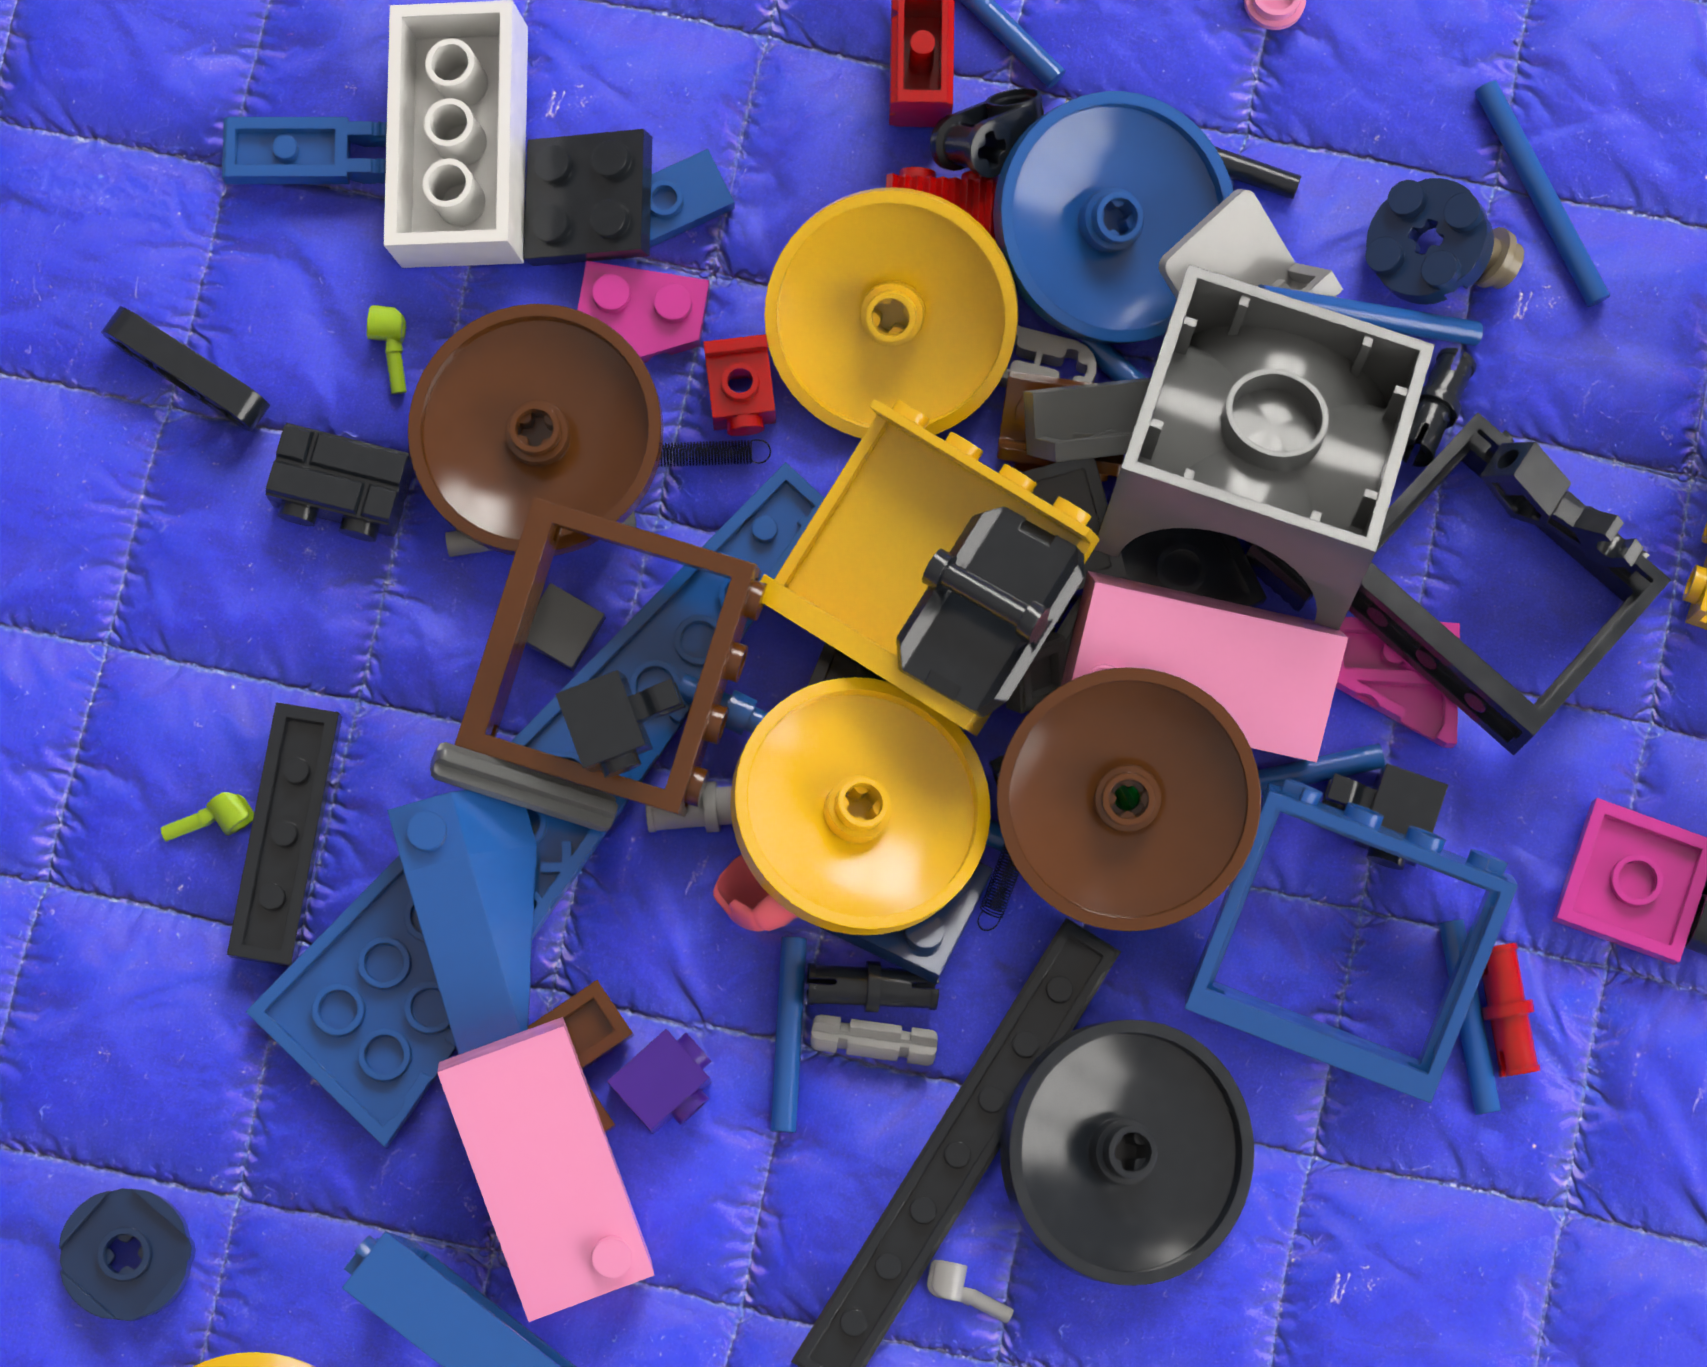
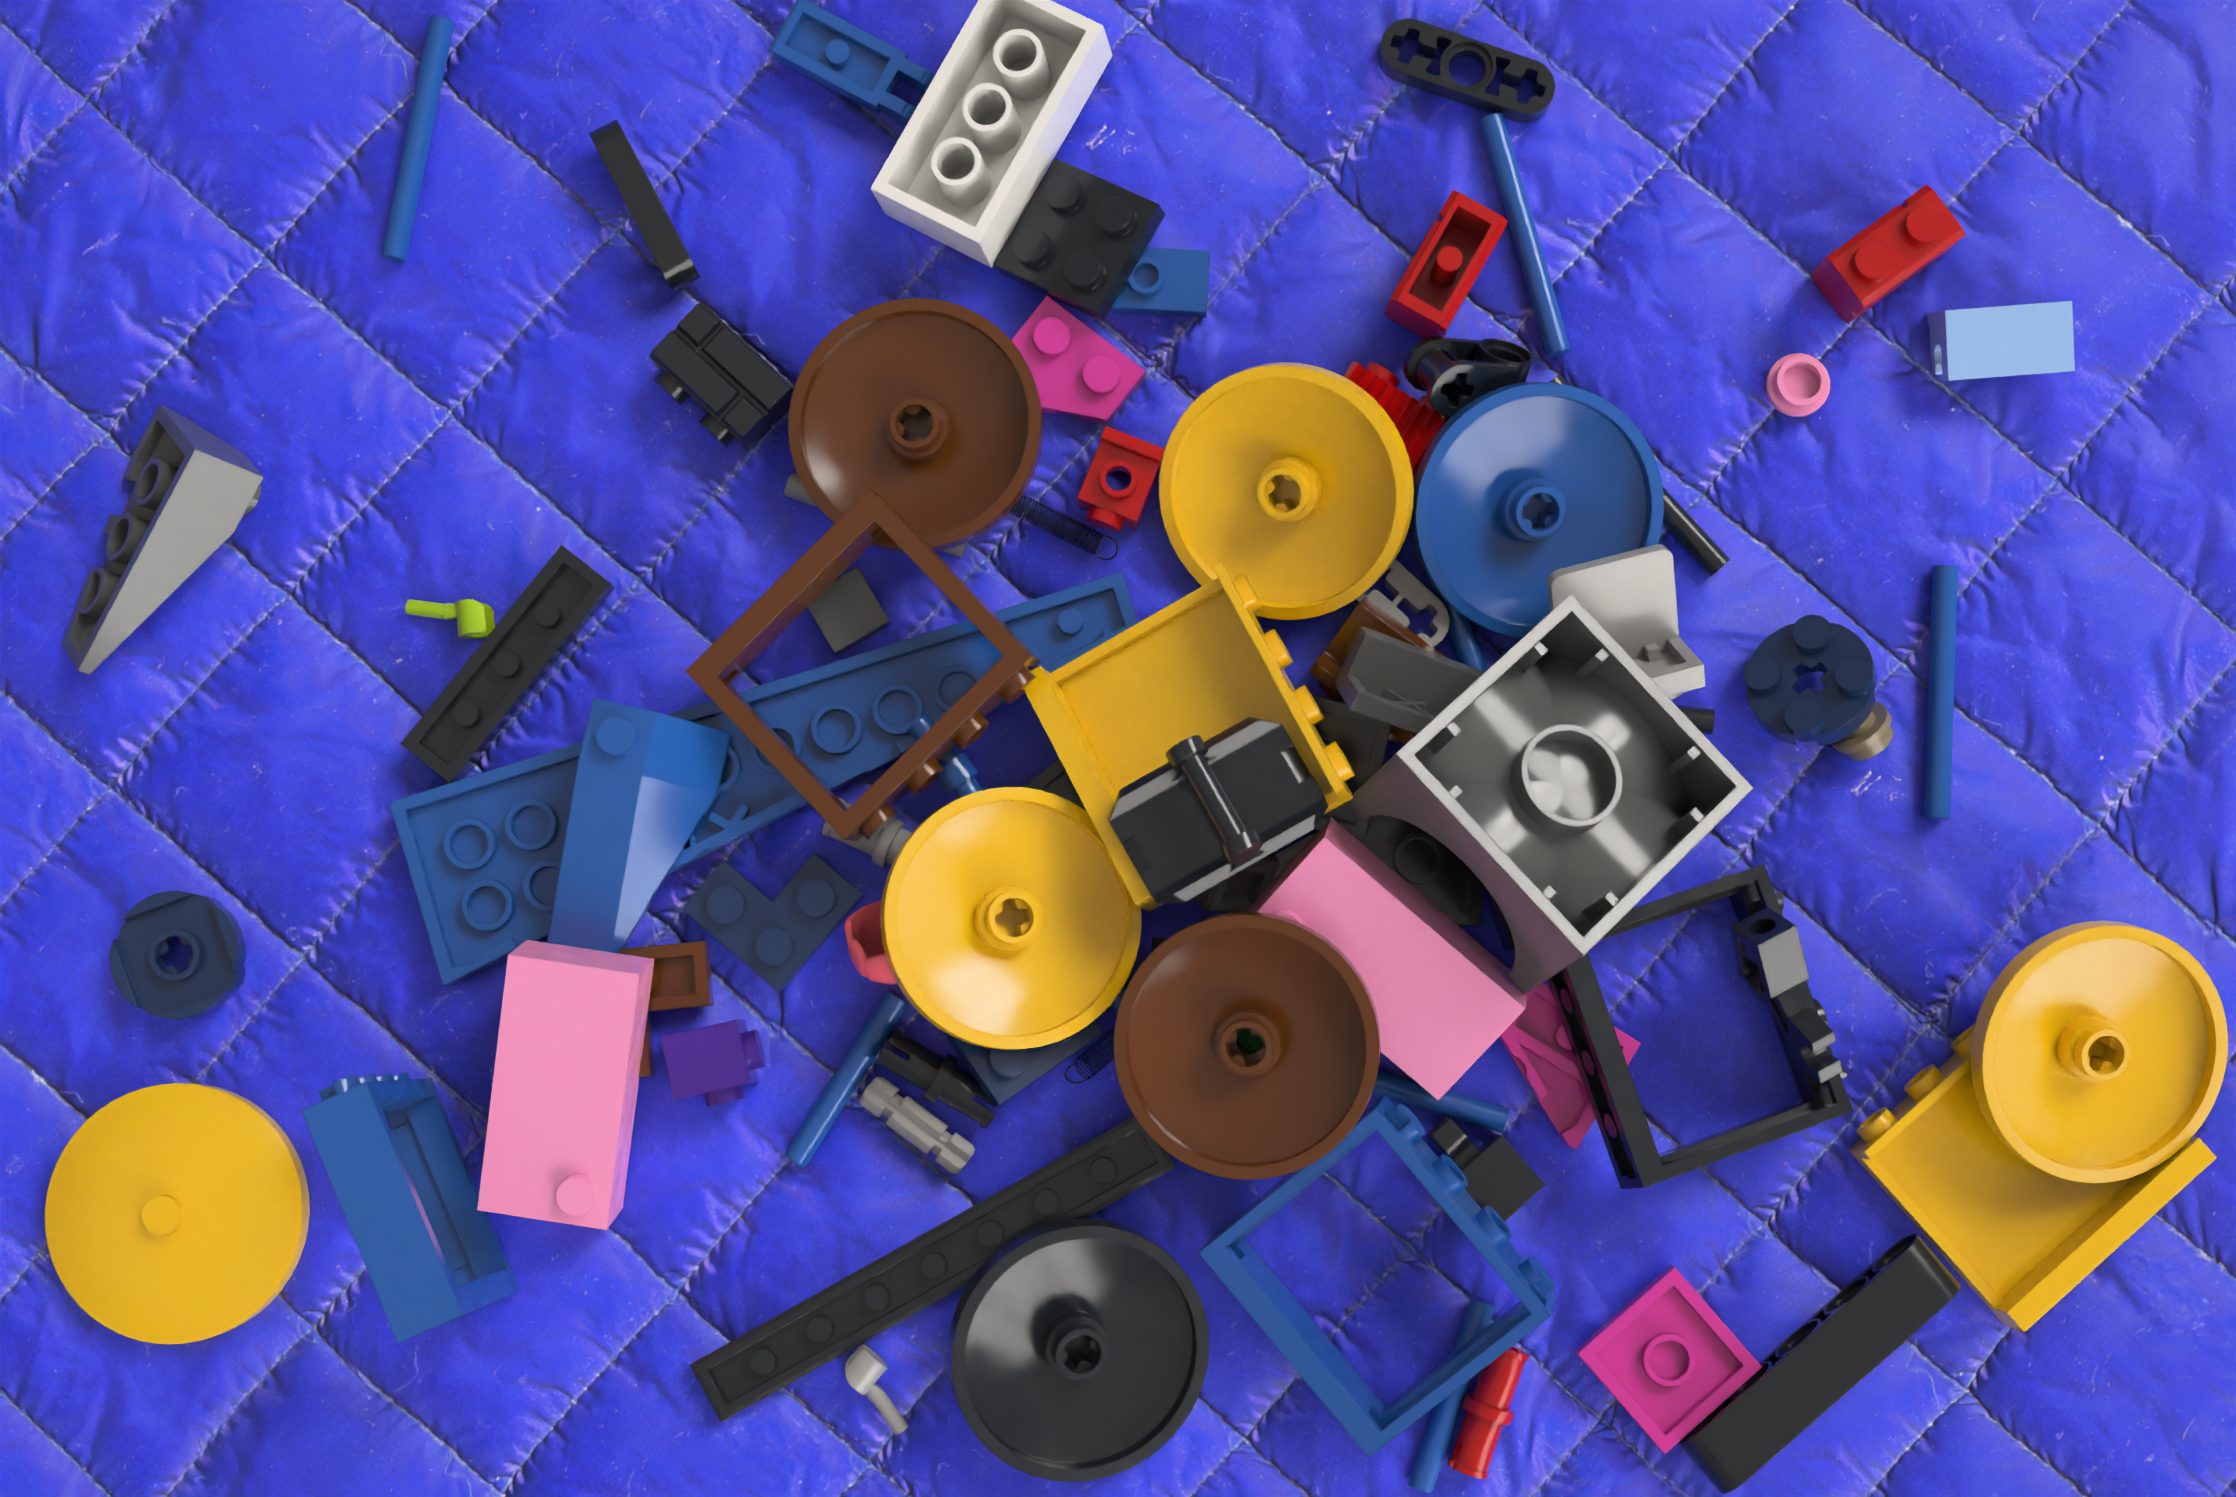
camera: 35 degrees right, 5 degrees up
lime hand [367,305,407,394] -> none
dark grey axle [430,742,618,832] -> none
black brick [556,670,686,778] -> none
blue bar [1257,284,1483,346] -> none
black pin [1402,348,1476,467] -> none
none -> dark blue plate [682,853,864,993]

